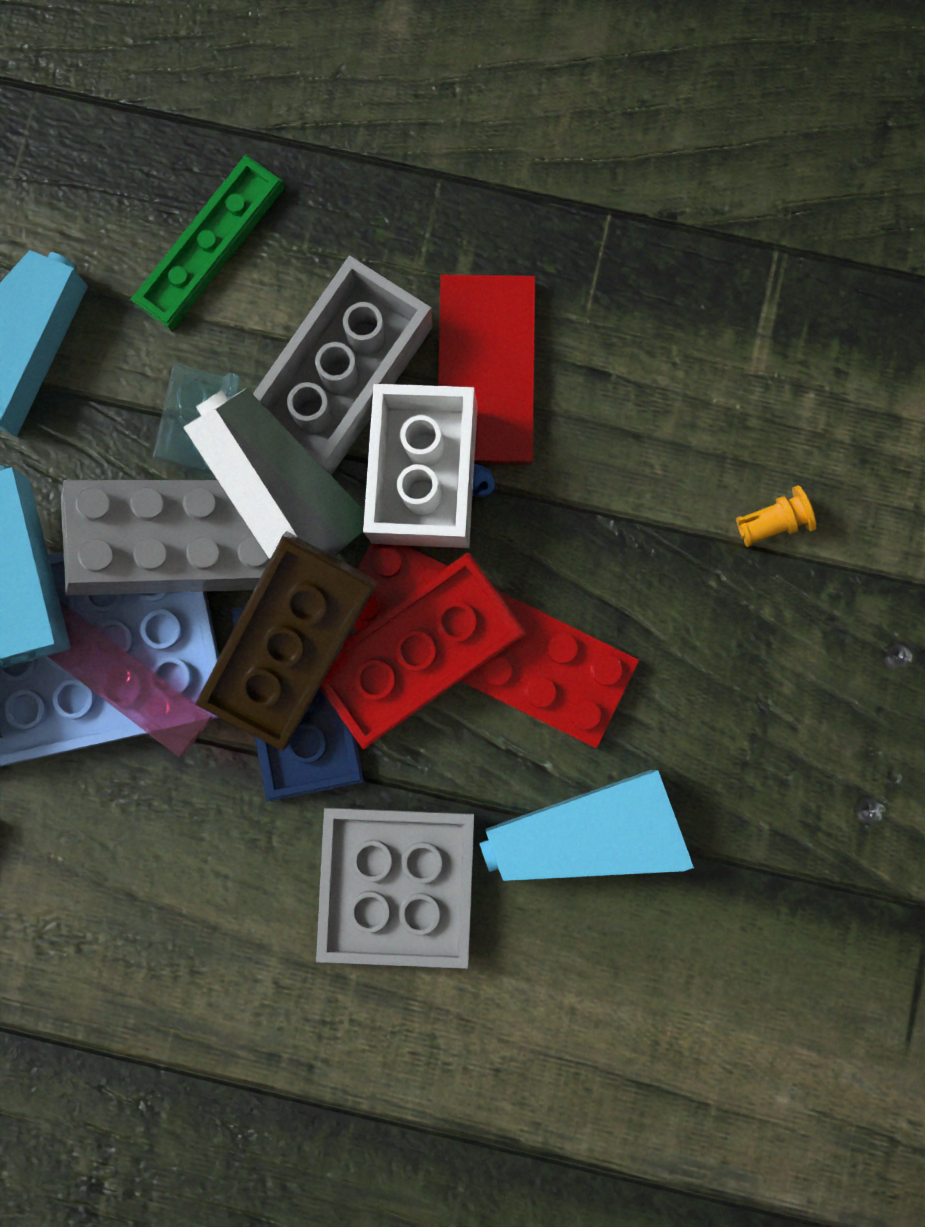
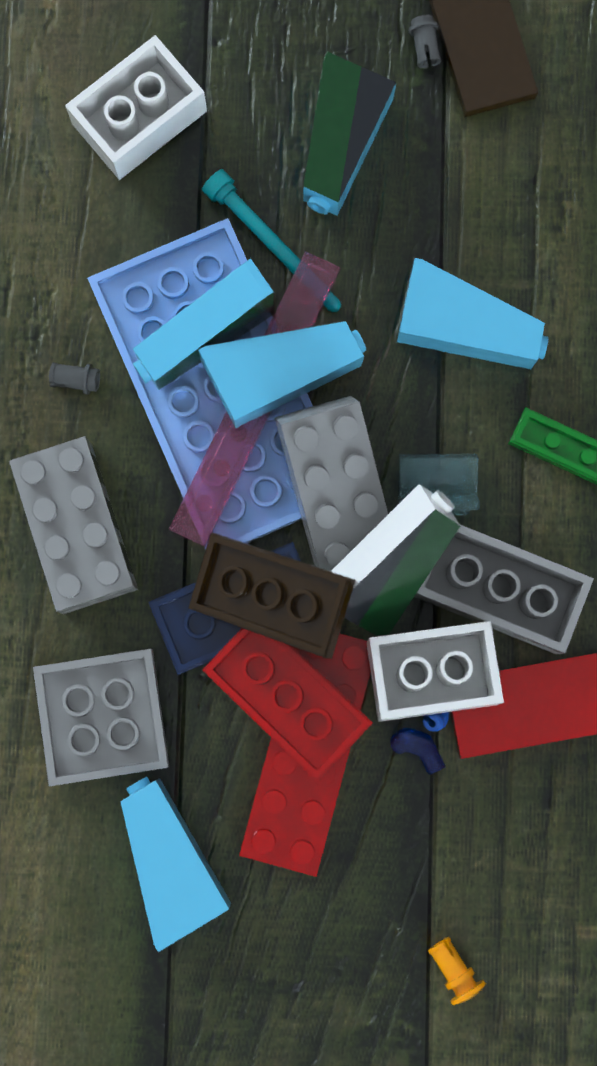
camera: 75 degrees right, 0 degrees up
none -> light grey brick [9,436,139,614]
none -> clear blue arm [390,727,446,775]

